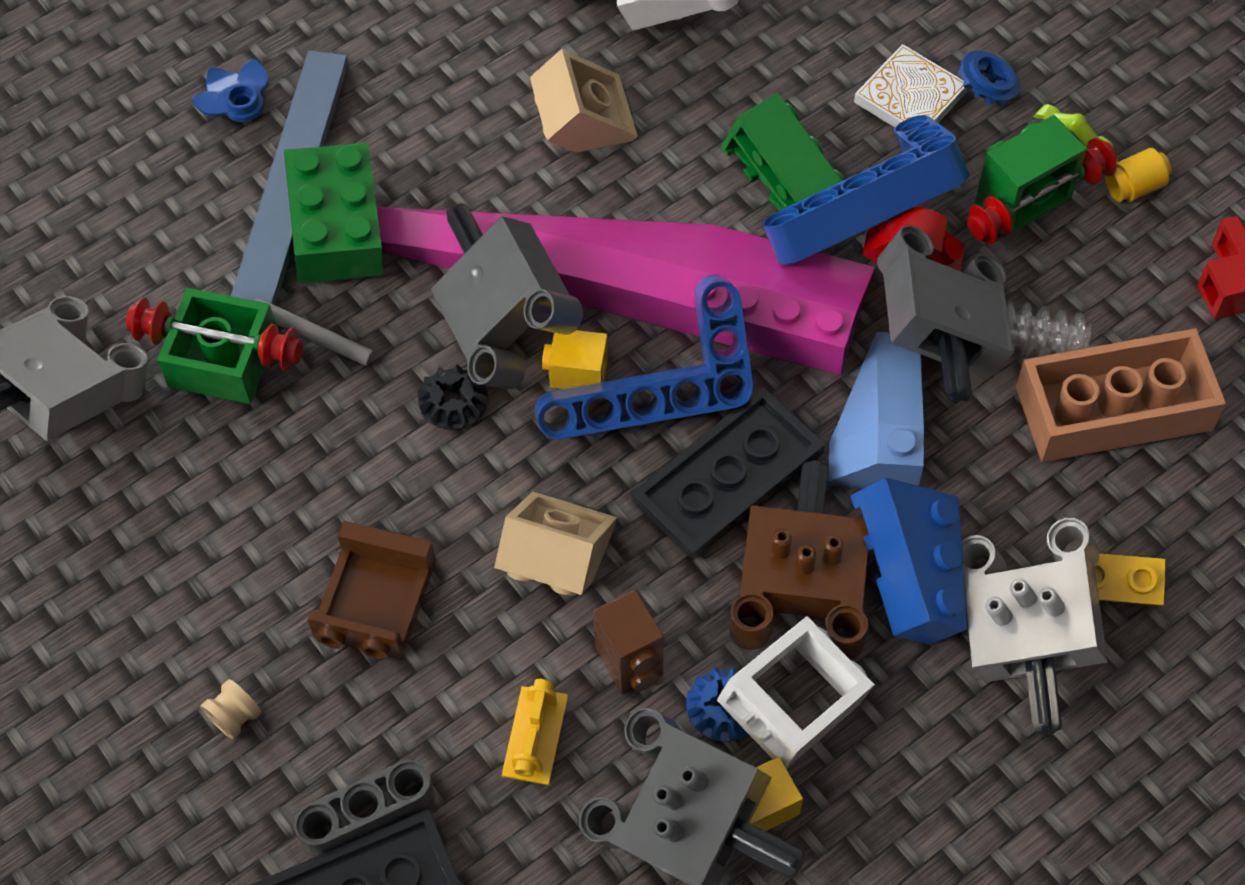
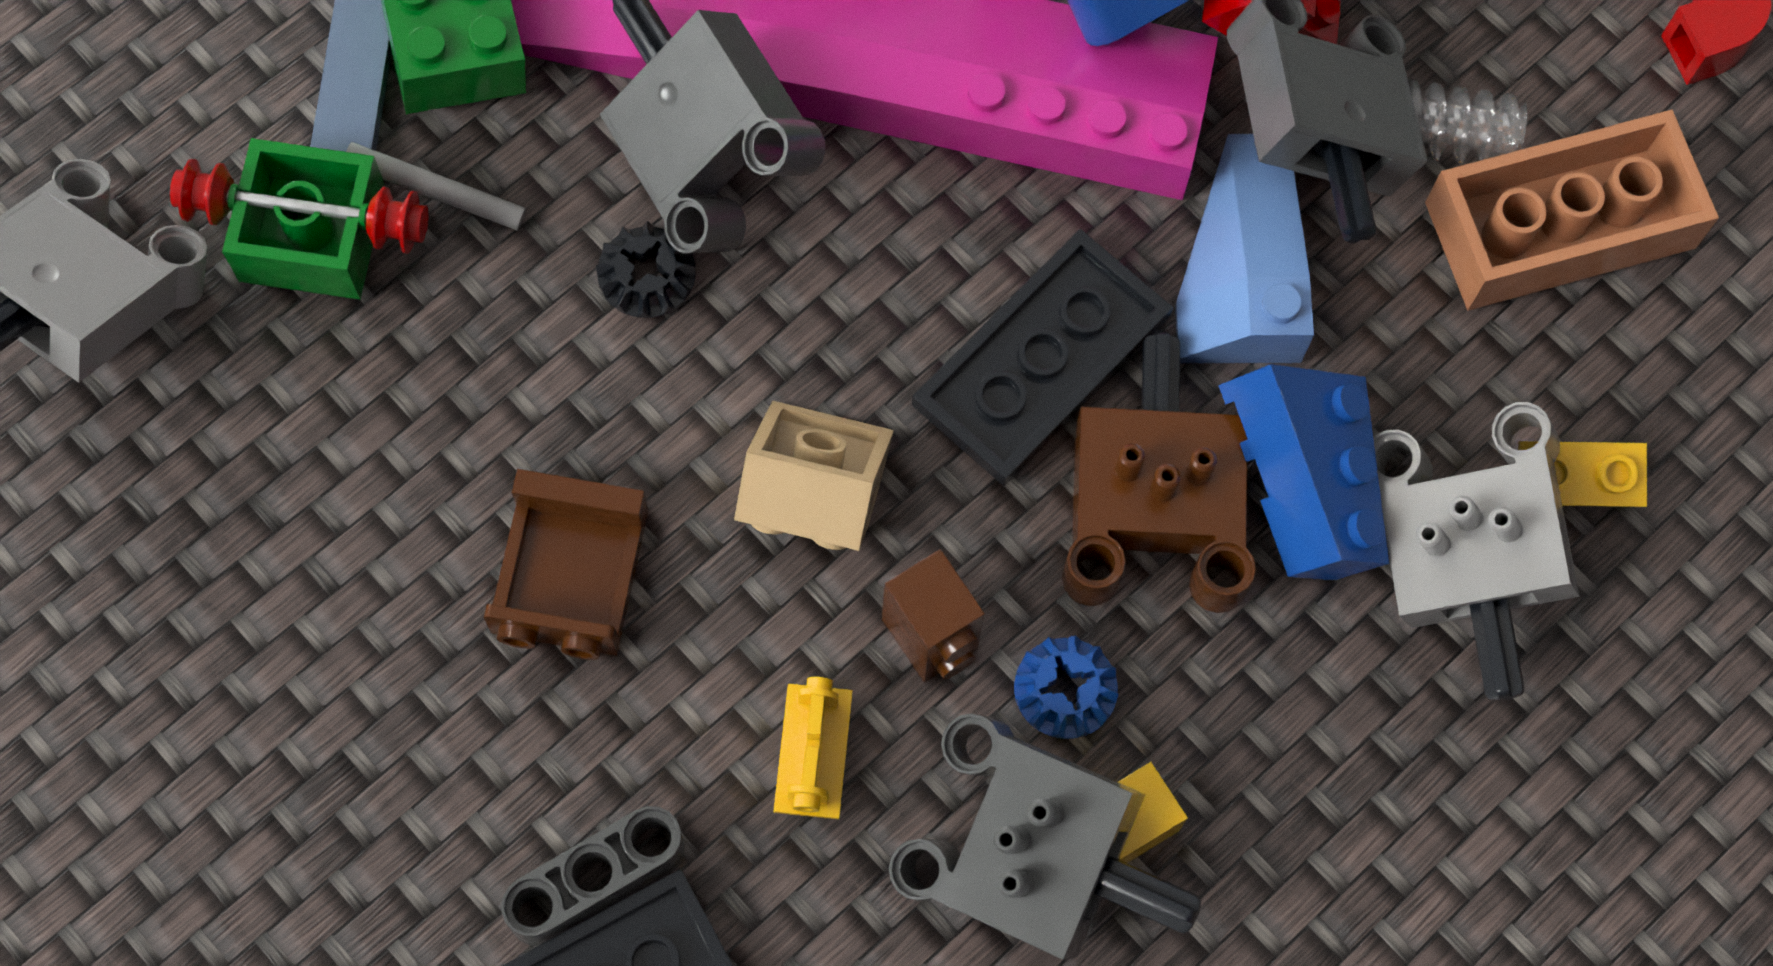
camera: 10 degrees left, 10 degrees up
tan wheel [200,679,262,740] -> none
blue beam [534,275,753,439] -> none
yellow brick [542,330,608,389] -> none
white window [717,616,875,769] -> none

